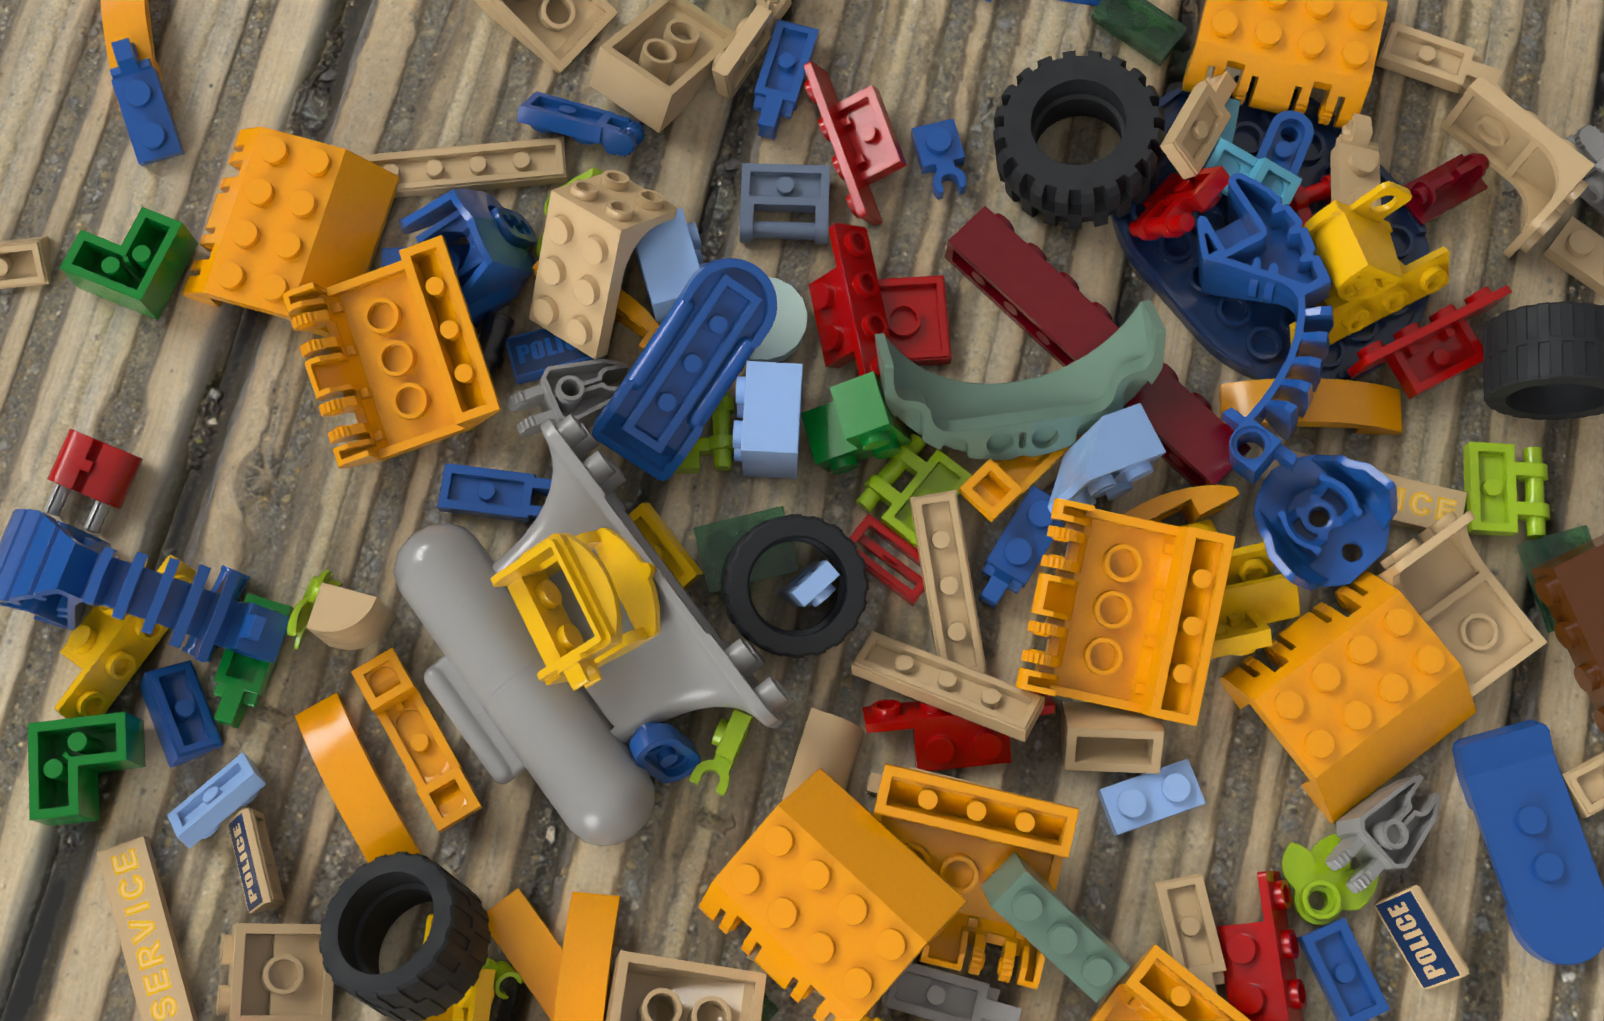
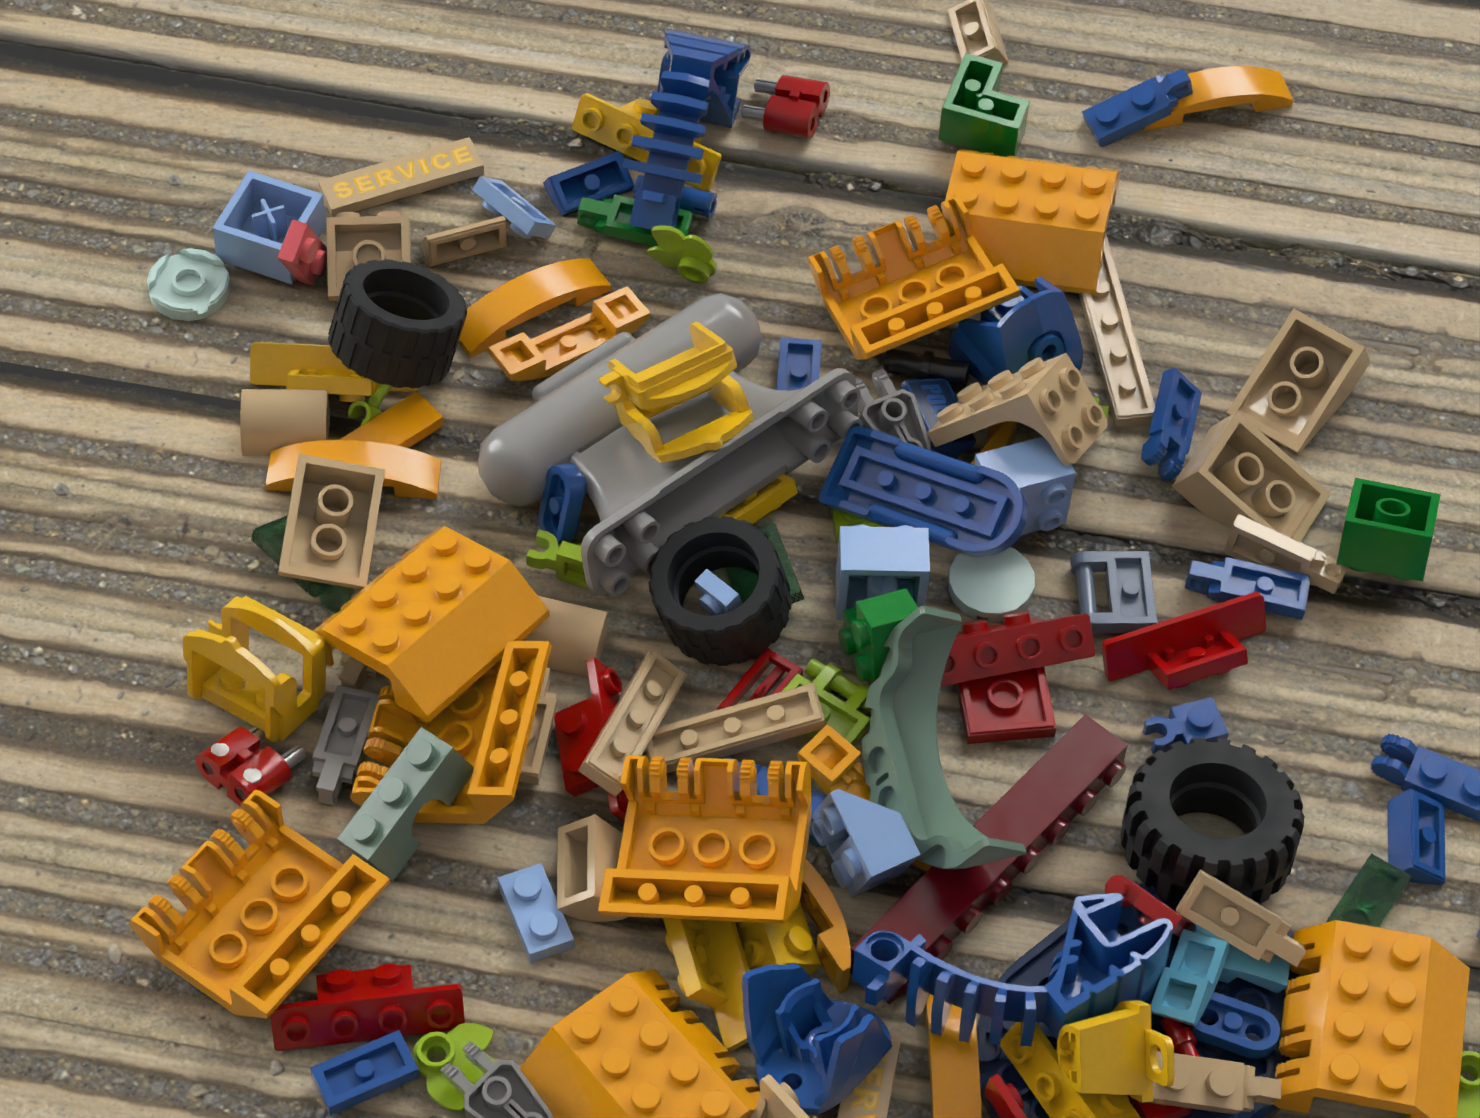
camera: 85 degrees right, 20 degrees down
green brick [28,712,146,826] -> none
tan brick [306,582,396,650] -> none
tan hinge [1152,873,1226,993] -> none

